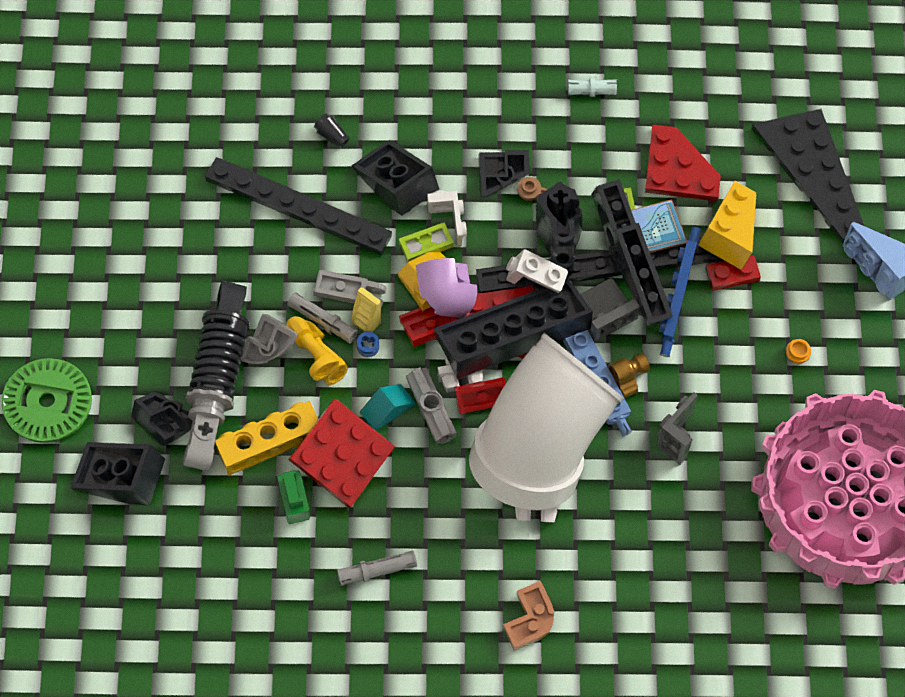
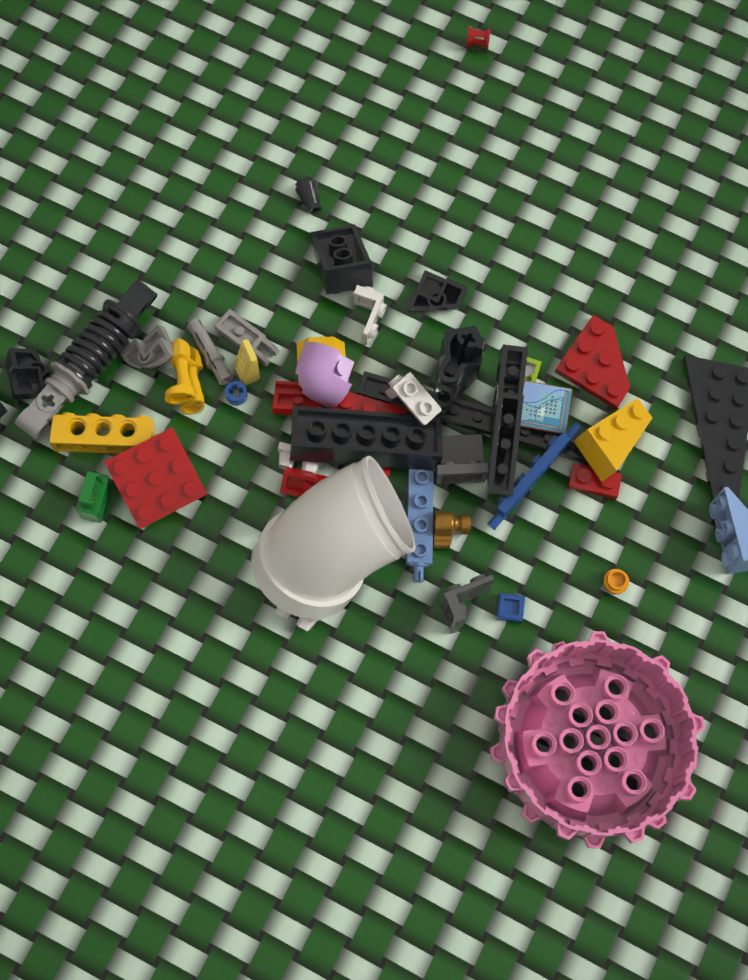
camera: 25 degrees right, 5 degrees up
black plate [205,157,392,256] -> none
light grey pin [337,550,417,586] -> none
teal slope [360,384,416,431] -> none
lime piece [399,222,454,262] -> none
light grey piece [406,368,457,444] -> none
nougat plate [503,581,554,651] -> none
medium nougat plate [517,177,548,201] -> none
light aqua pin [568,78,617,97] -> none
none -> blue tile [496,593,525,623]

